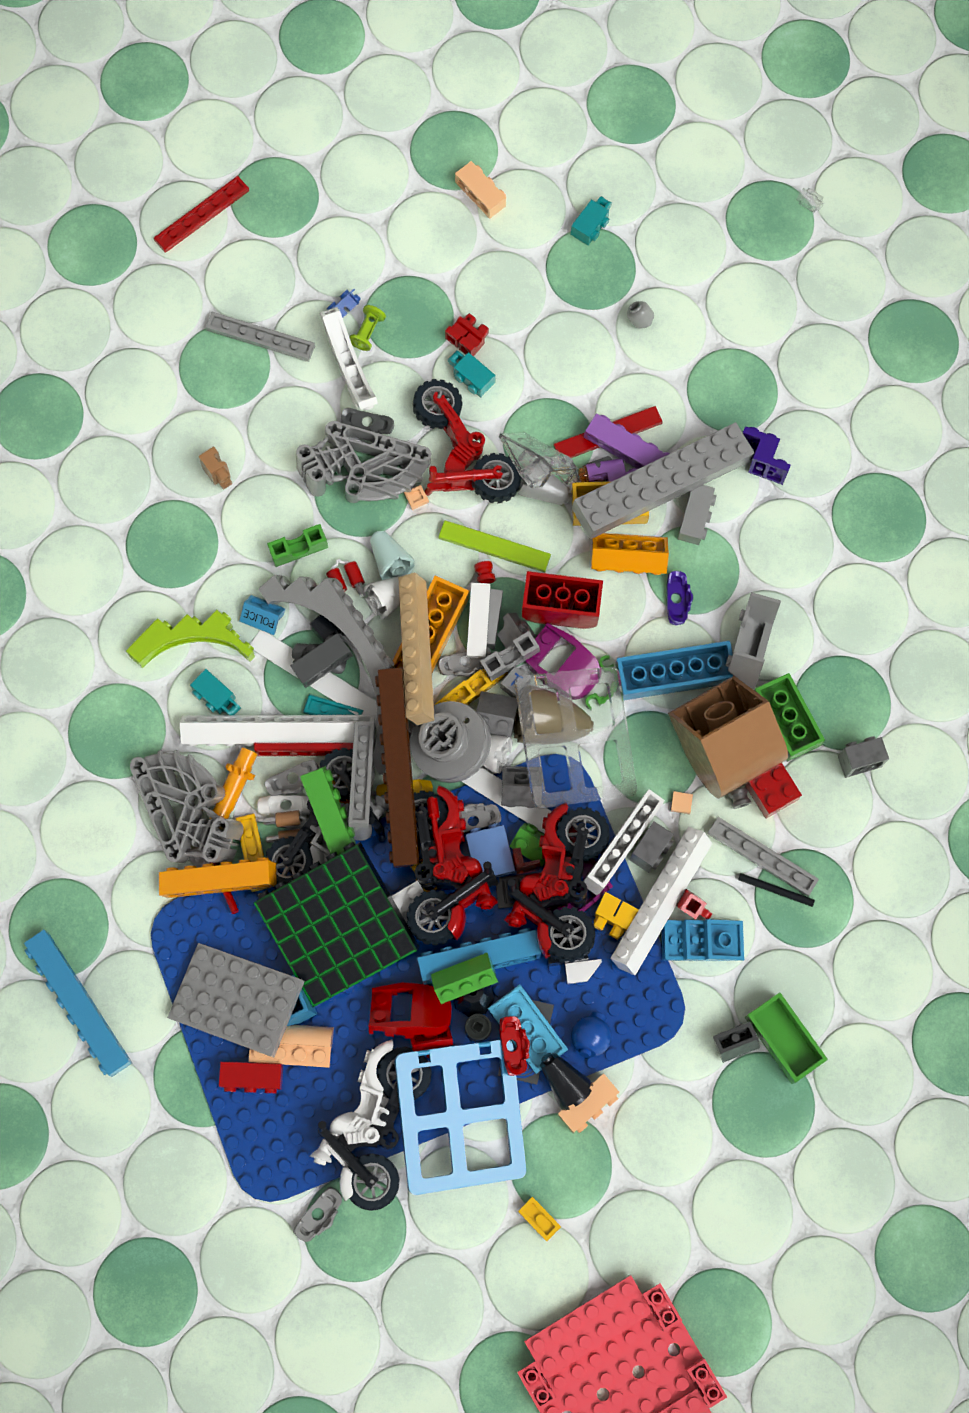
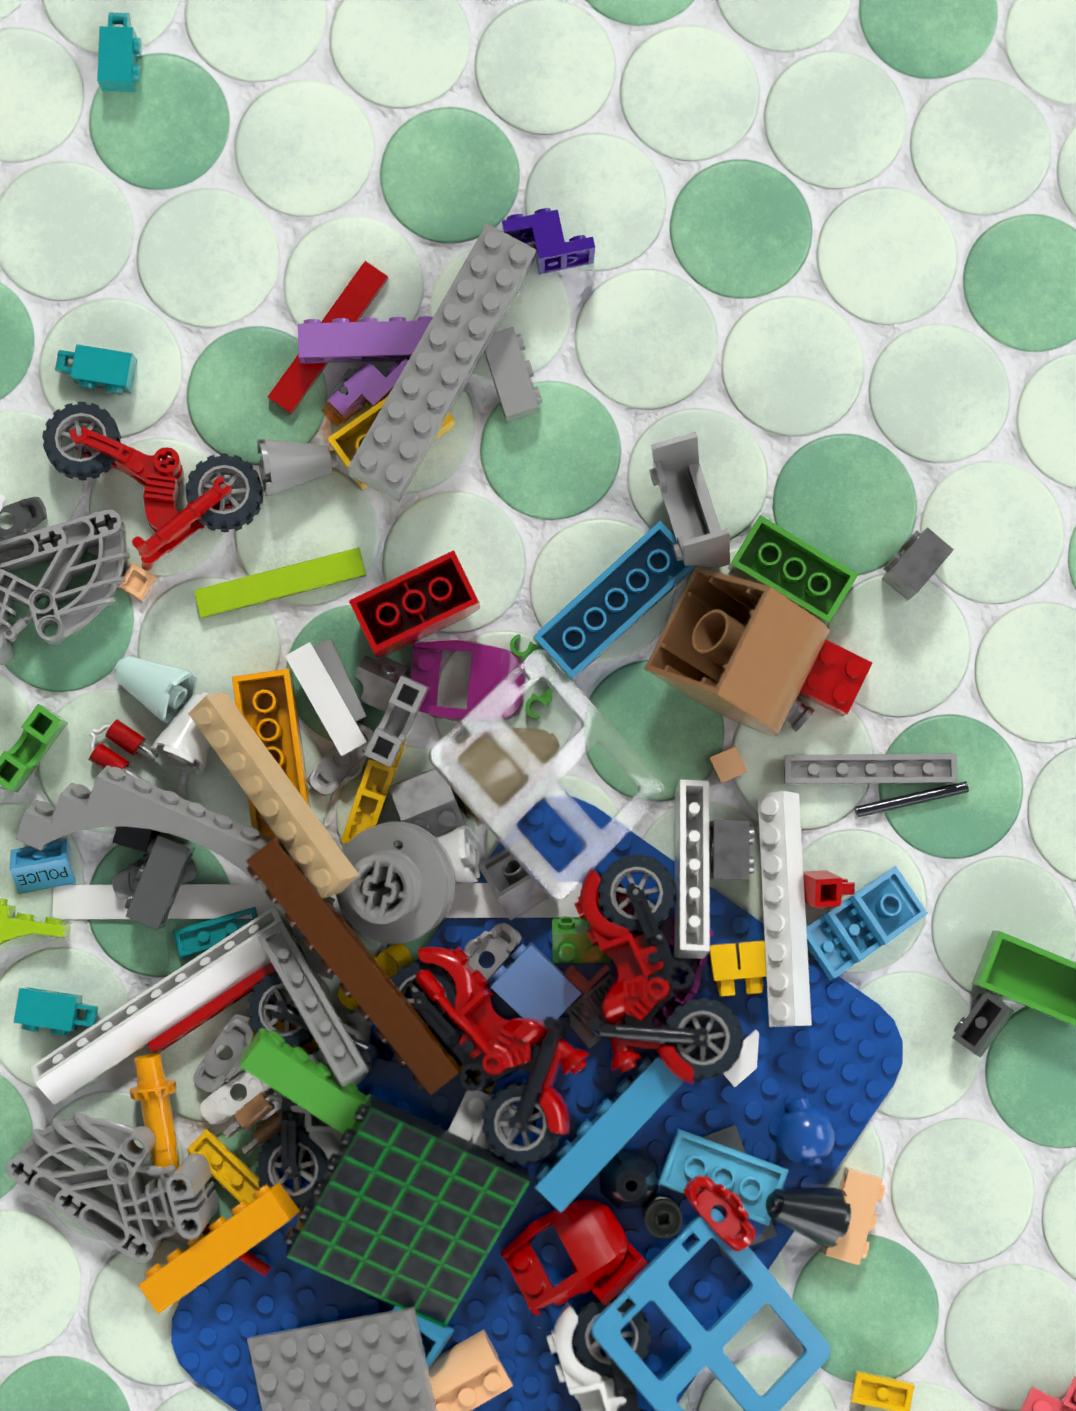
camera: 35 degrees left, 10 degrees up
bright green brick [431,953,498,1004] -> none
red hips [445,313,489,356] -> none
red wheel [474,561,496,584] -> none
clear wedge [499,432,580,488] -> none
light grey brick [500,666,530,698] -> none
light orange slope [591,533,669,575] -> none
light grey head [627,301,654,329] -> none
dark purple piece [667,571,693,625] -> none

